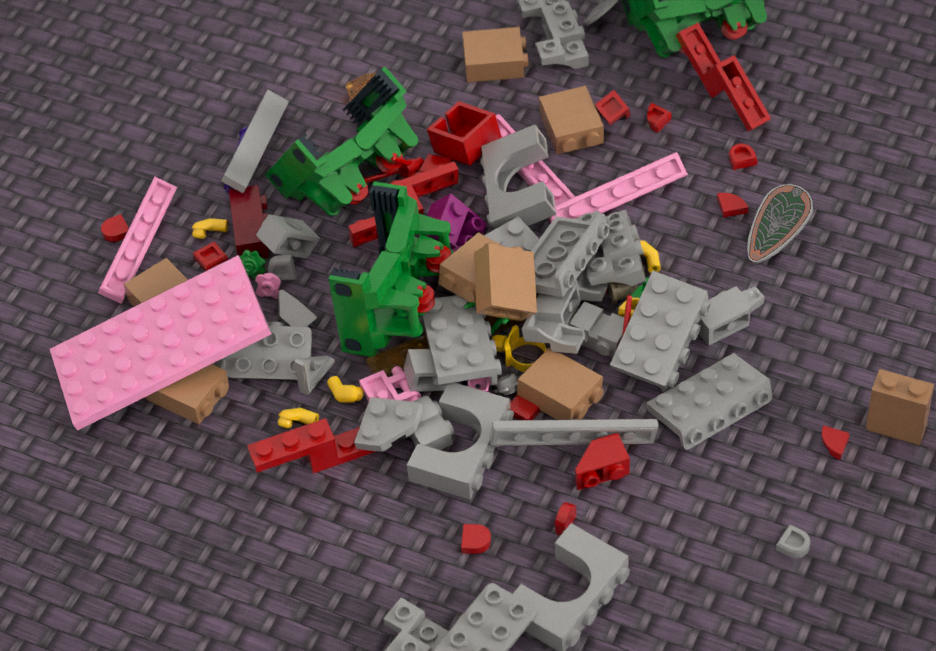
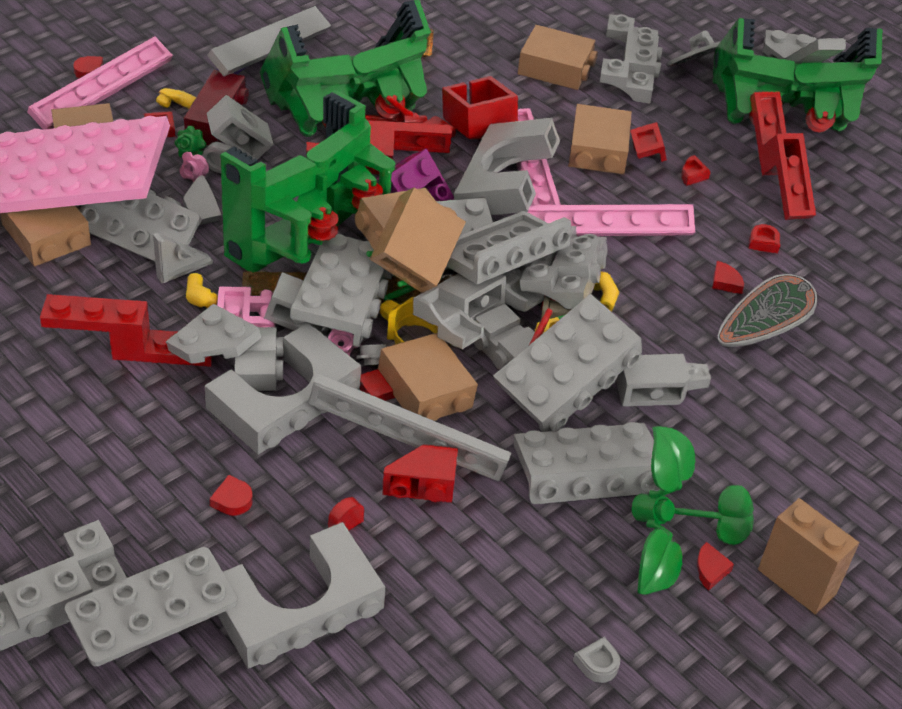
camera: 15 degrees right, 5 degrees down
yellow arm [277,408,319,428] -> none
none -> green plant [632,426,754,595]

